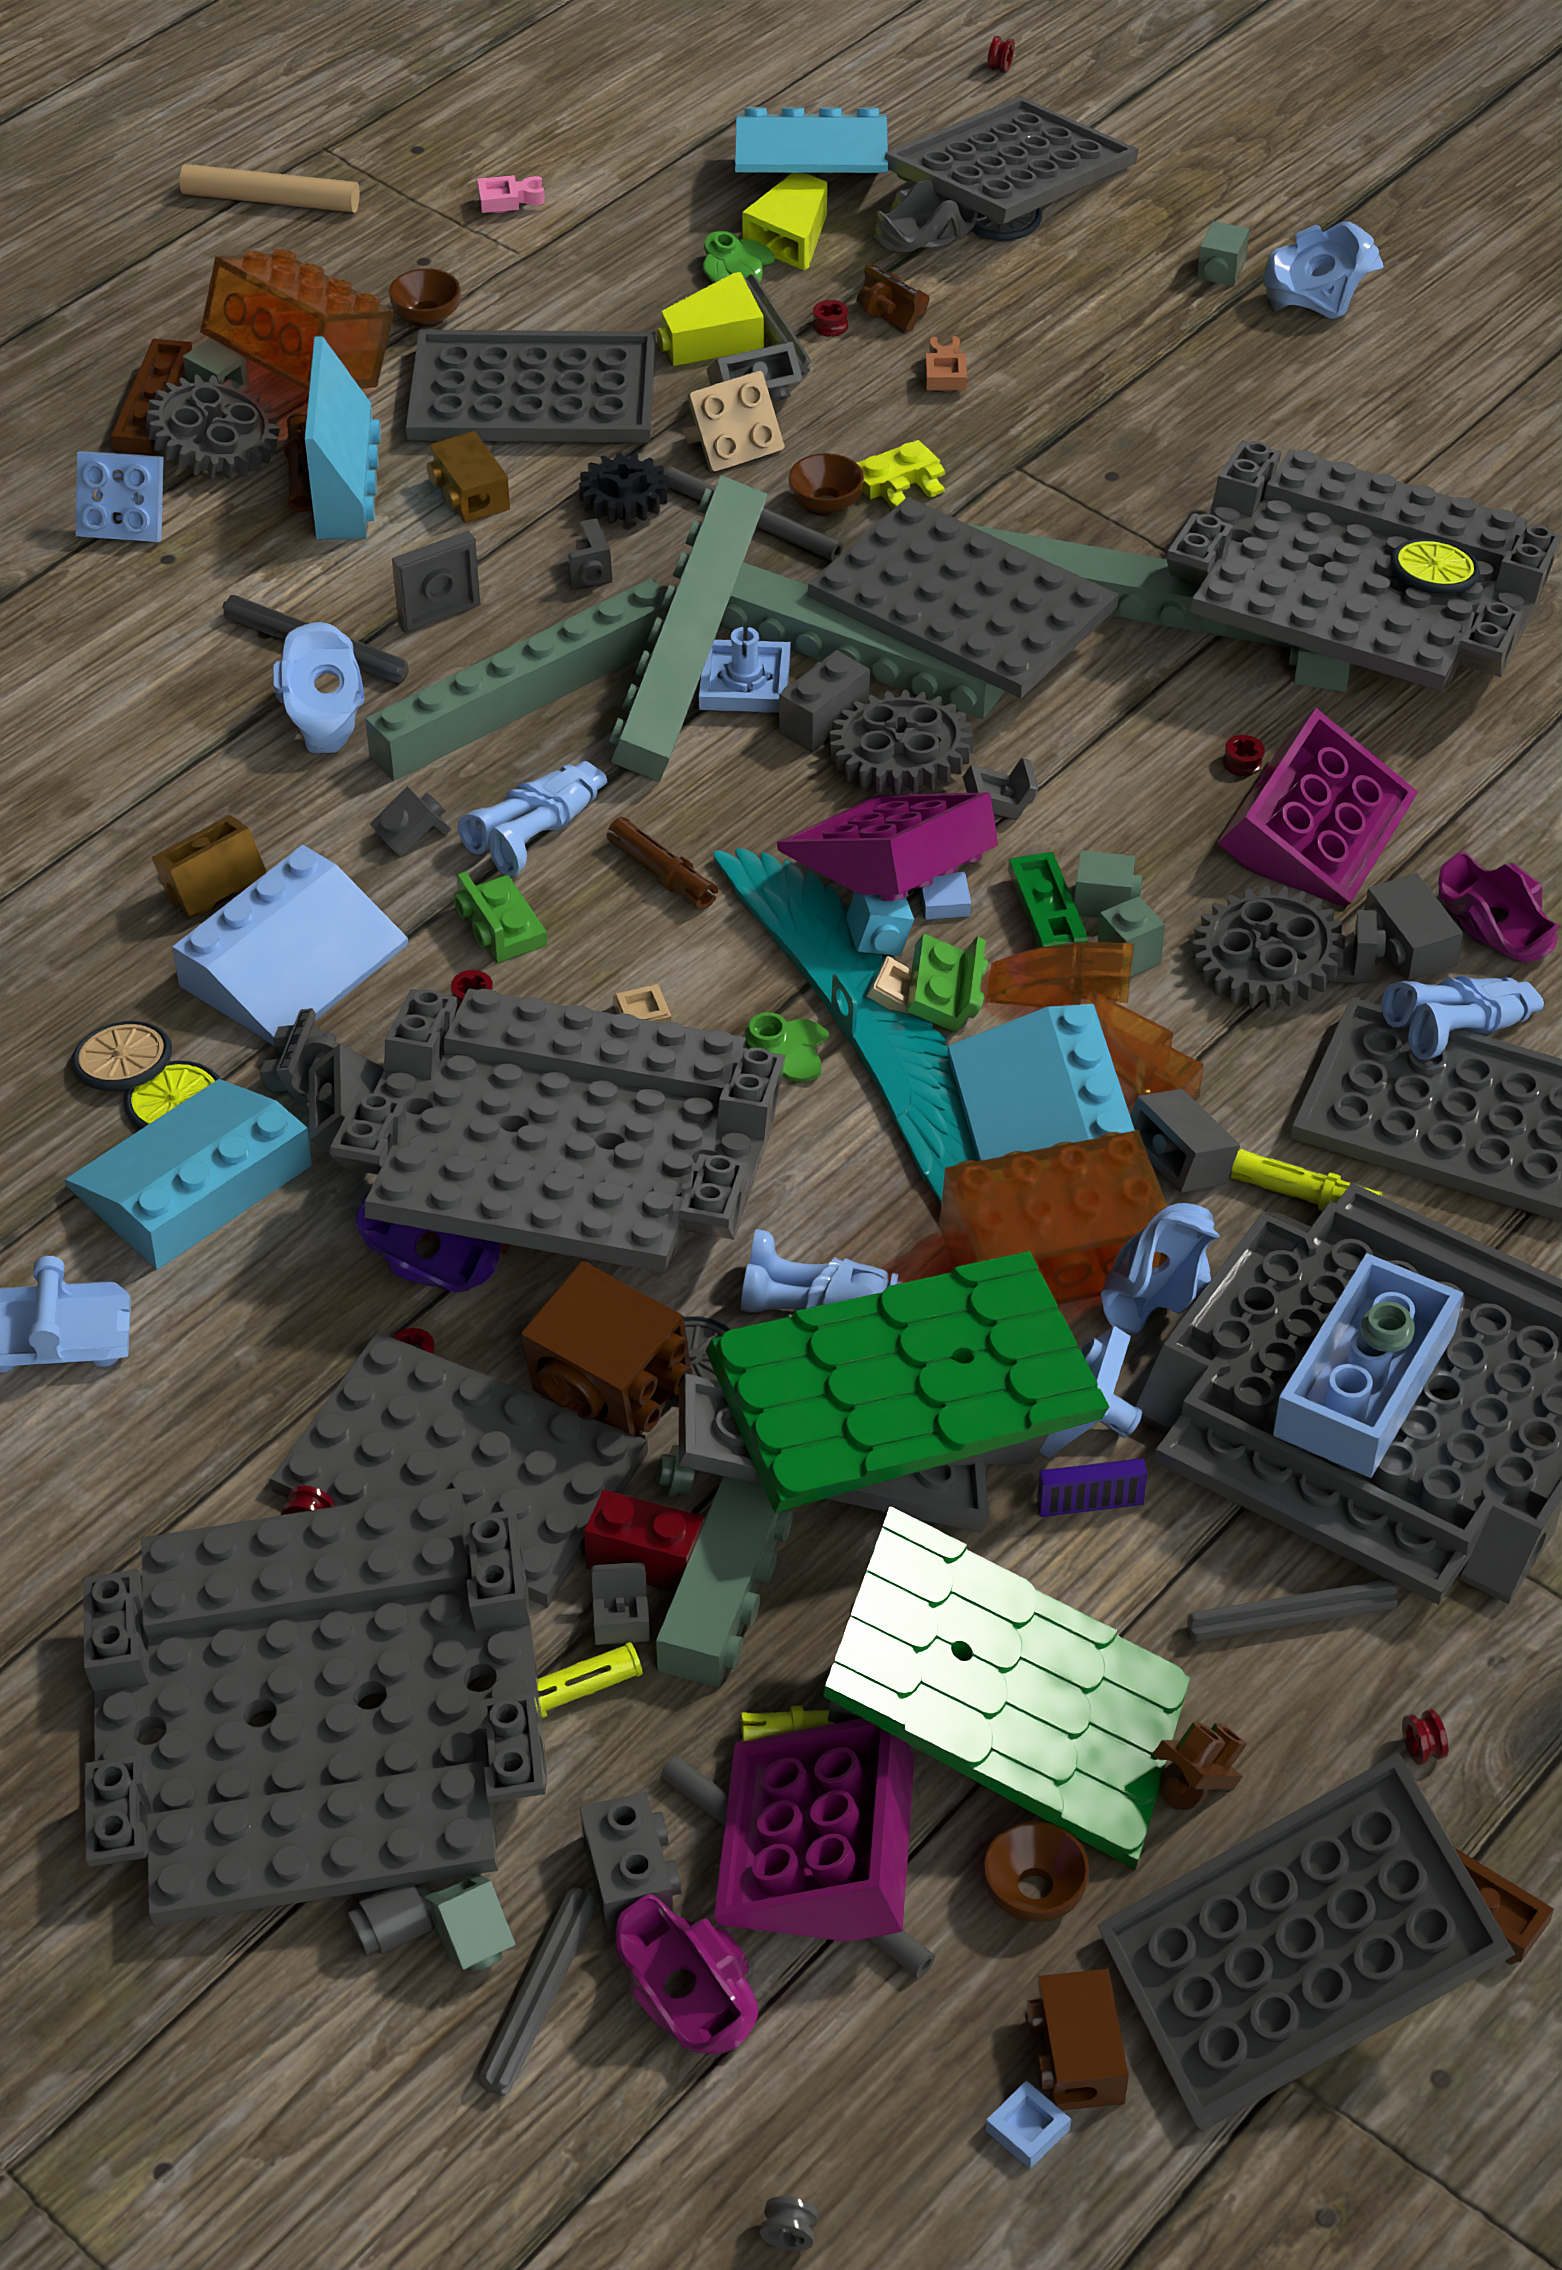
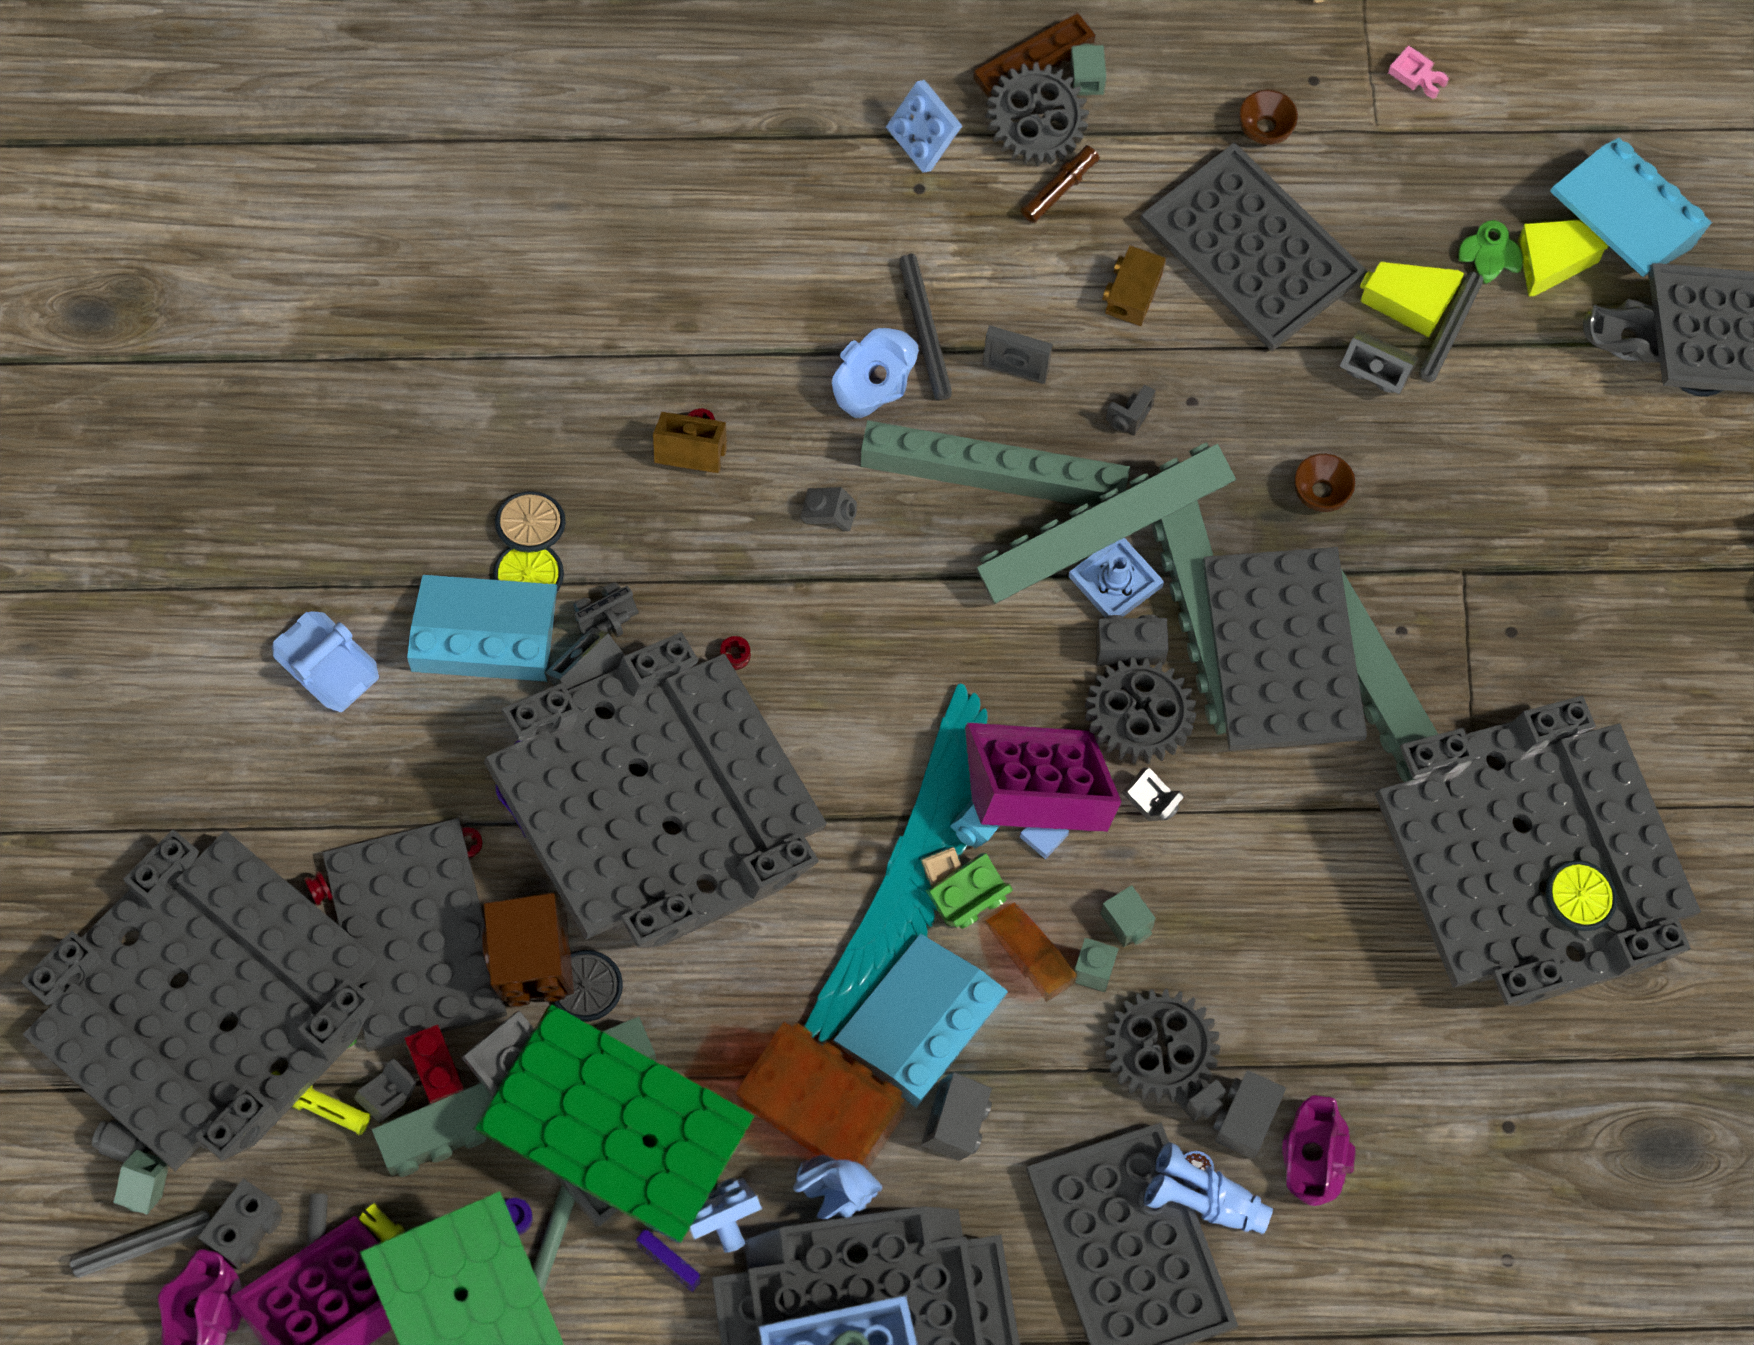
camera: 45 degrees right, 20 degrees up
light blue slope [172,845,409,1045] -> none
clear orange brick [200,249,394,392] -> none
medium azure slope [305,336,381,539] -> none
bright green bracket [453,871,548,963] -> none
light blue piece [458,761,607,877] -> none
black gear [579,453,669,524] -> none
reddish brown pin [606,817,718,910] -> none
tan tile [613,984,672,1023] -> none
dark grey piece [664,467,843,562] -> none
tan bracket [682,371,784,472] -> none
light blue piece [741,1229,905,1313] -> none
bright green plate [744,1012,829,1082] -> none
dark red bush [813,300,848,337] -> none
reddish brown hips [856,264,930,332] -> none
neon yellow plate [857,440,945,509] -> none
nougat plate [925,336,967,392] -> none
green plate [1008,851,1088,961] -> none
clear orange slope [1087,991,1204,1101] -> none
magenta slope [1217,708,1418,907] -> none
dark red bush [1223,735,1265,776] -> none
neon yellow pin [1231,1149,1382,1211] -> none

